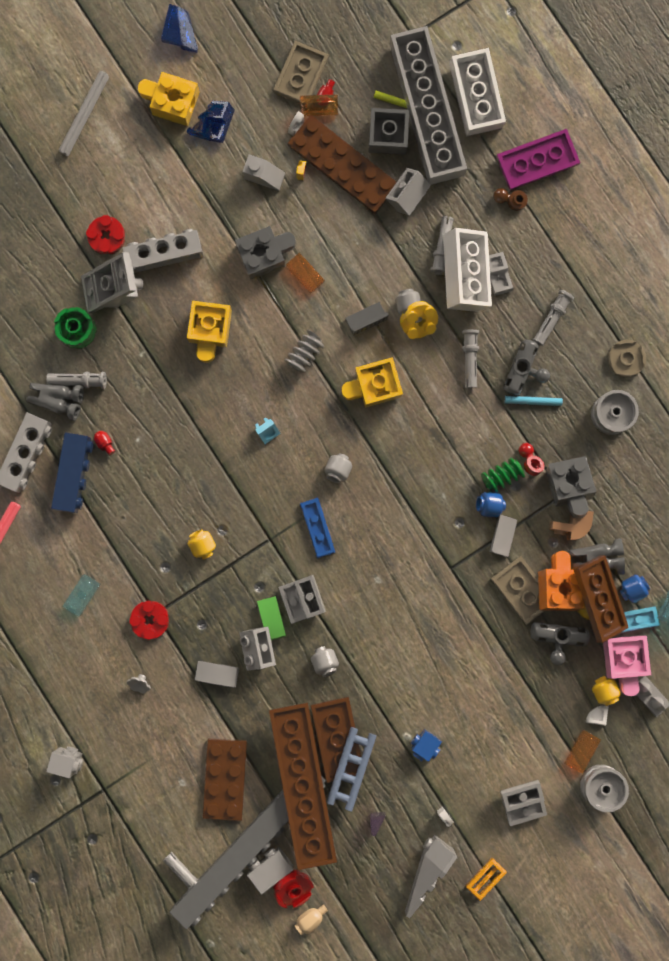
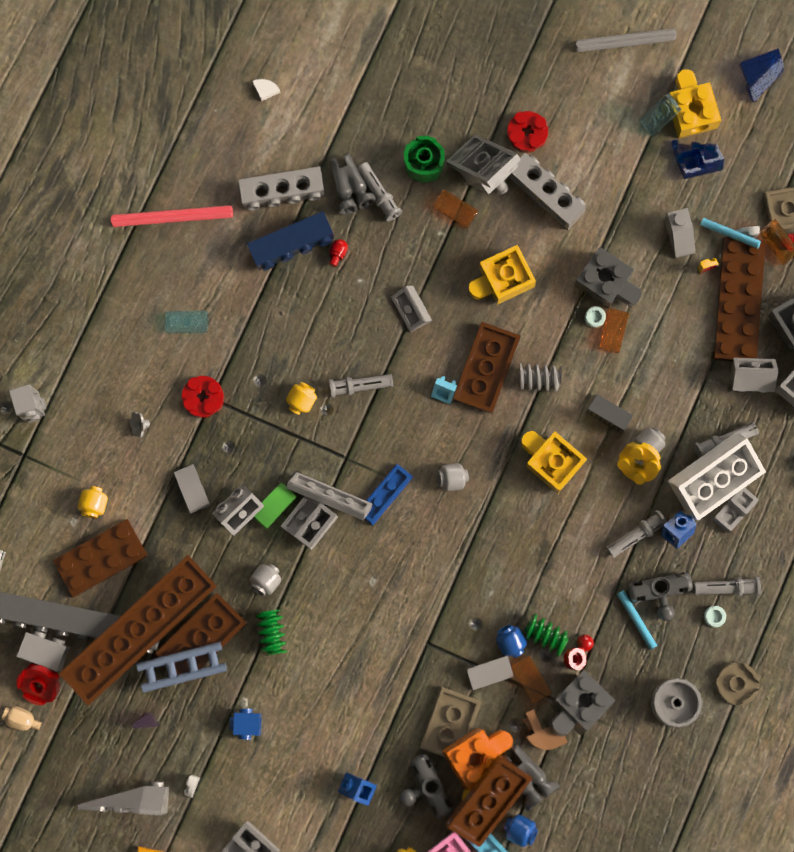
camera: 70 degrees right, 5 degrees down
none -> yellow head [77,486,108,519]
none -> green piece [255,610,288,656]
none -> light grey tile [287,472,372,520]
none -> light grey pin [329,374,393,398]
none -> blue brick [338,772,377,806]
none -> light grey slope [391,286,432,332]
none -> clear orange tile [433,189,479,229]
none -> reddish brown plate [453,322,521,414]
none -> clear orange tile [511,655,552,704]
none -> light aqua tile [585,306,606,328]
none -> clear light blue plate [639,94,682,136]
none -> blue brick [661,510,697,549]
none -> medium azure bar [701,218,761,249]
none -> light aqua tile [704,606,726,628]

